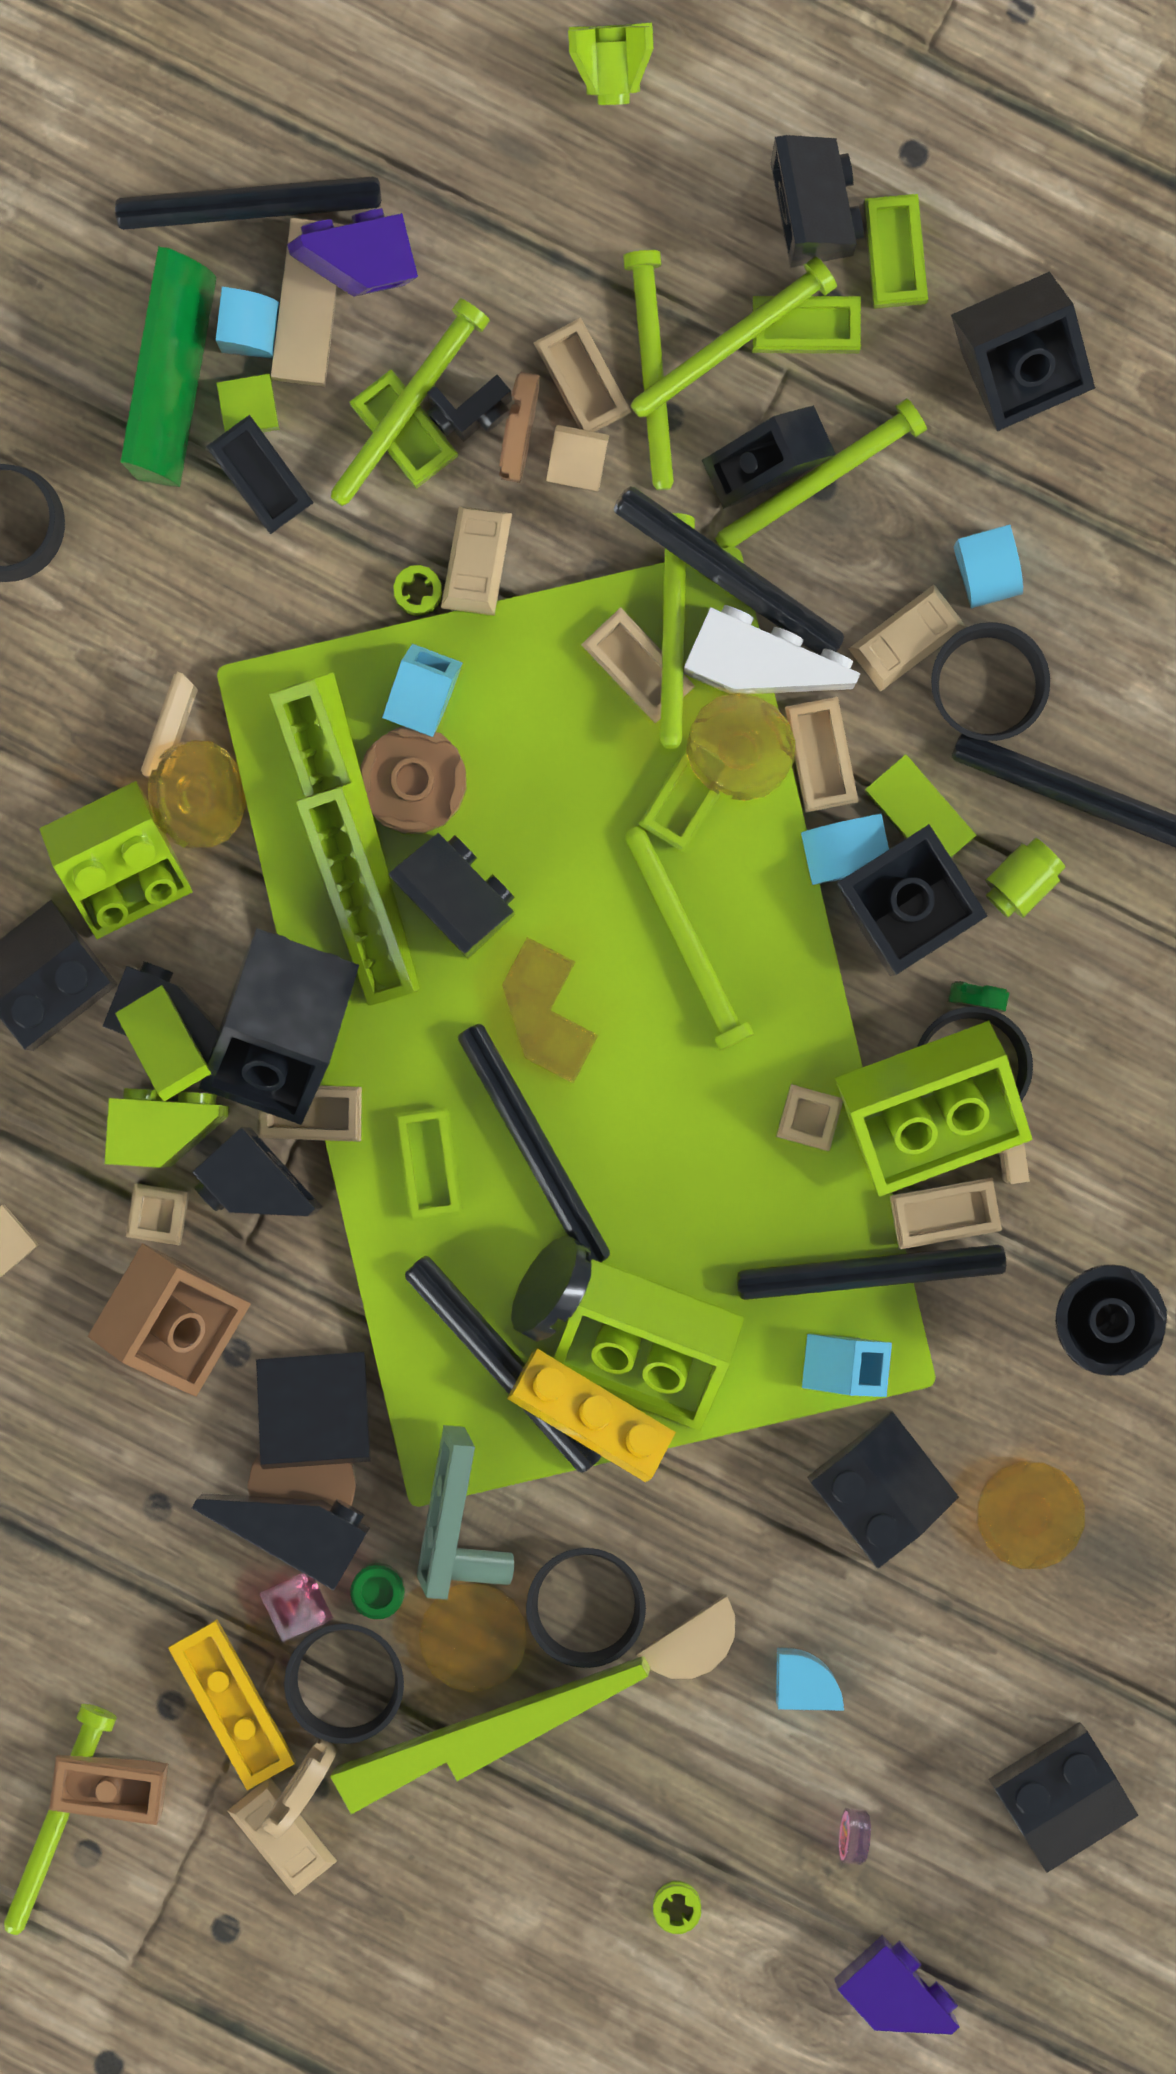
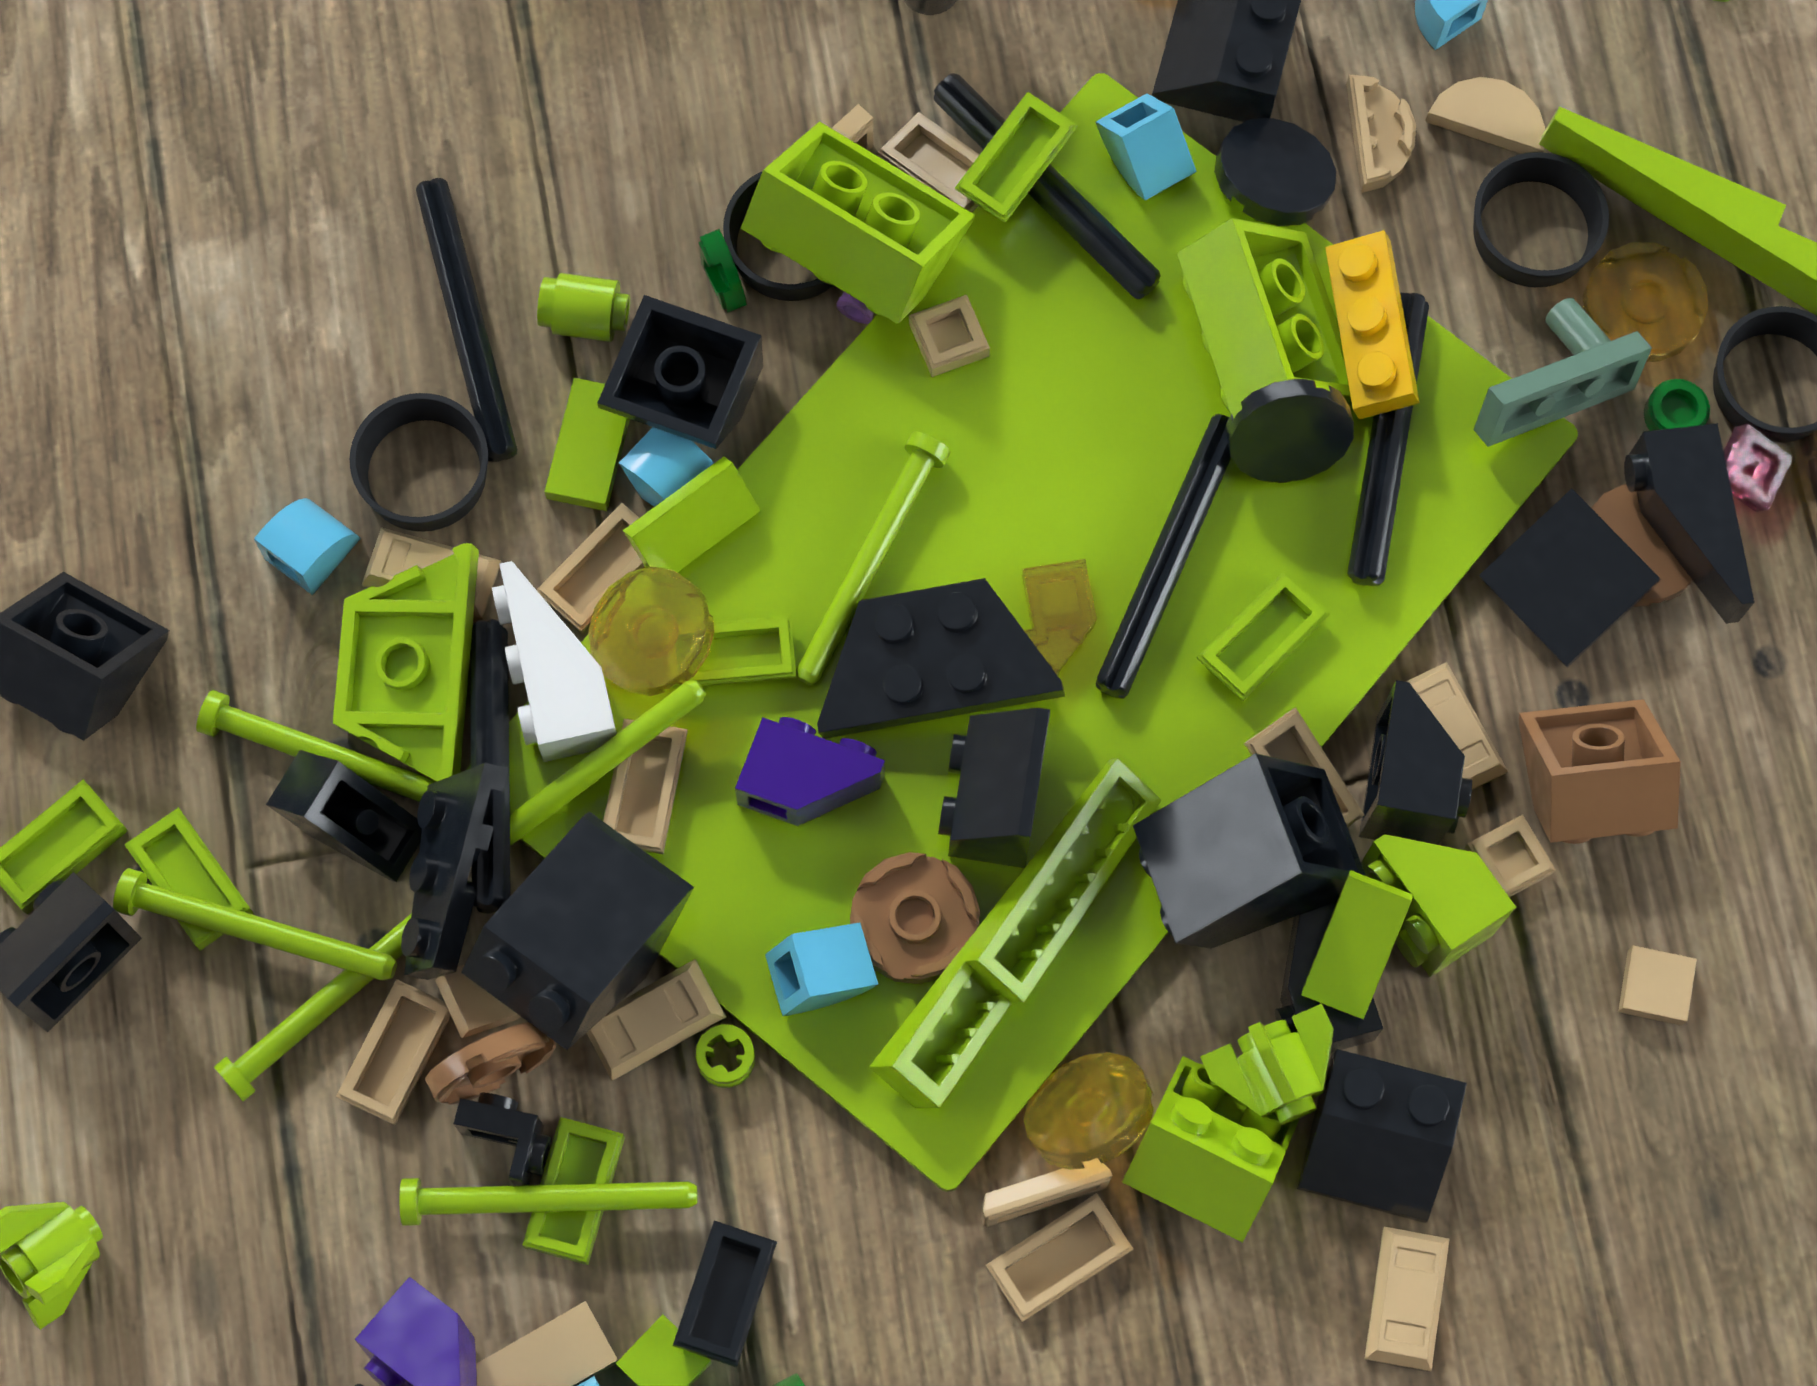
camera: 135 degrees left, 15 degrees down
none -> lime wing [333,543,479,782]
none -> black wing [401,763,509,980]
none -> black slope [461,812,694,1050]
none -> lime tile [623,456,761,585]
none -> dark purple slope [735,717,885,826]
none -> black wing [817,578,1065,739]
none -> lime tile [955,92,1078,223]
none -> tan tile [985,1193,1133,1322]
none -> lime brick [1200,1003,1334,1124]
none -> black tile [1214,118,1337,226]
none -> tan tile [1346,74,1416,193]
none -> tan tile [1406,662,1508,790]

